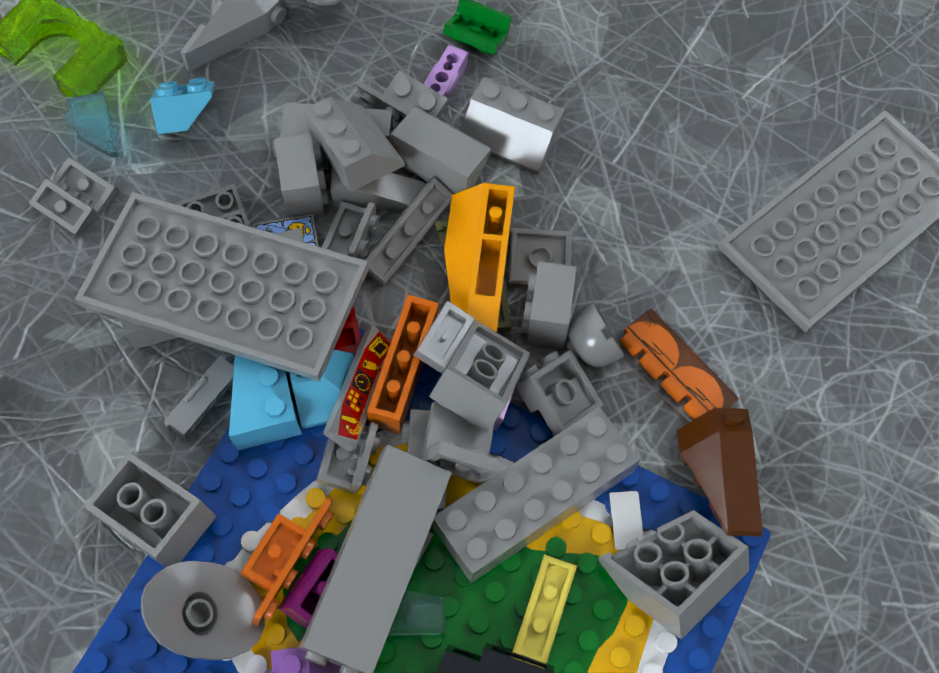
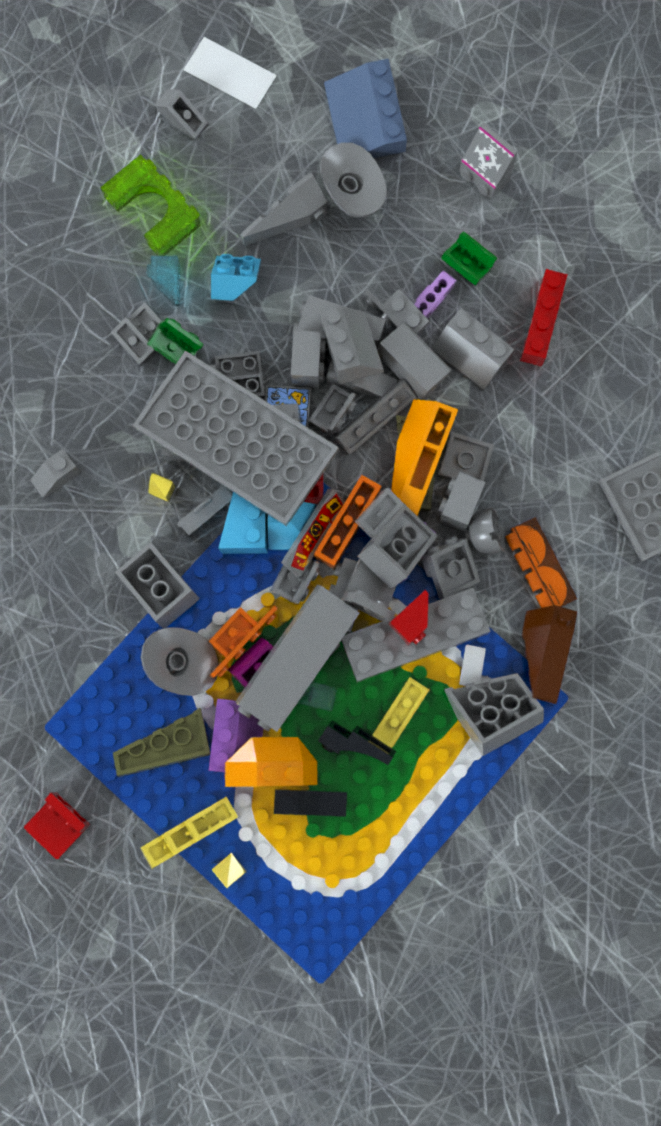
camera: 20 degrees right, 15 degrees up
none -> green bracket [147,318,204,364]
none -> light yellow slope [148,473,175,502]
none -> red slope [389,590,429,646]
none -> red arch [520,269,568,367]

